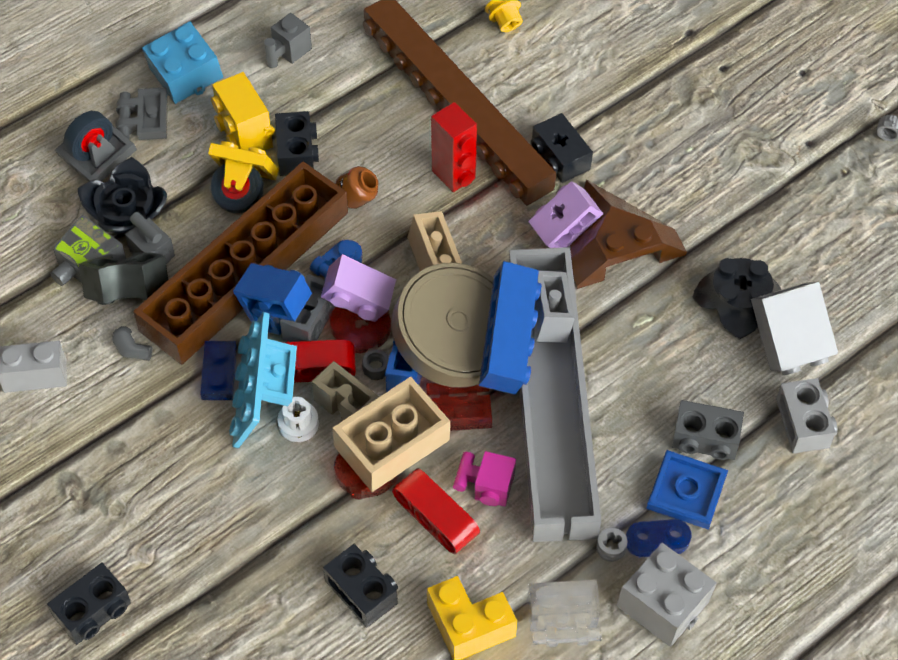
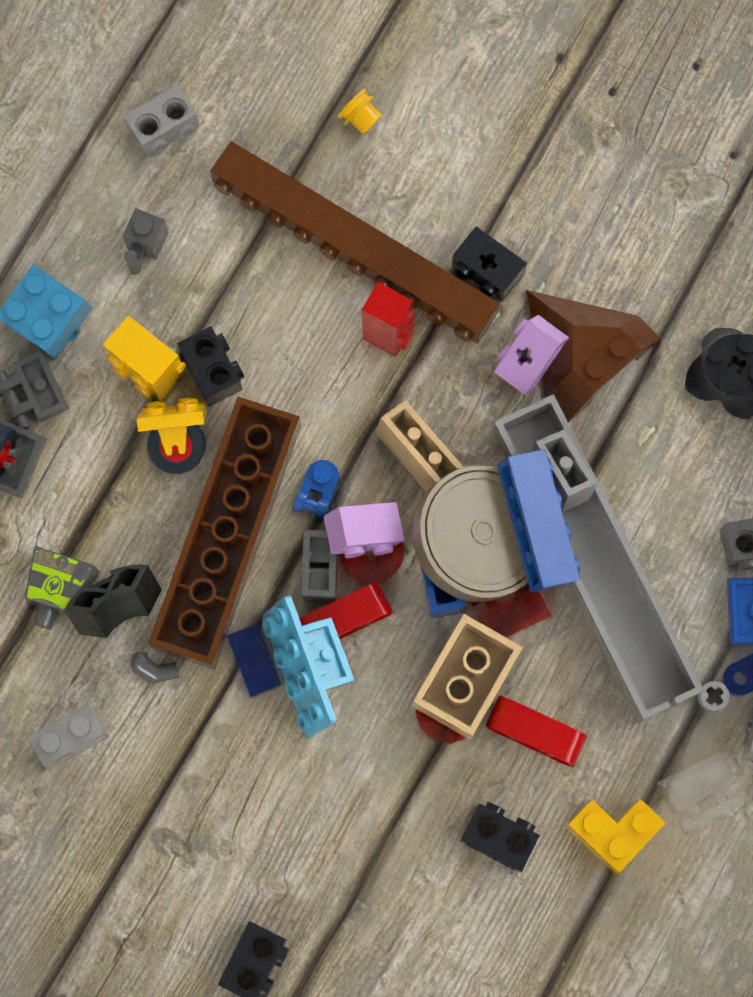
camera: 20 degrees left, 20 degrees up
black brick [77,157,167,235] -> none
dark grey brick [125,212,175,264] -> none
blue brick [233,263,312,335] -> none
white piece [277,397,319,442] -> none
dark tan brick [312,361,379,422] -> none
dark orange head [335,166,378,209] -> none
dark grey axle [362,349,389,380] -> none
dark pink brick [453,451,516,507] -> none

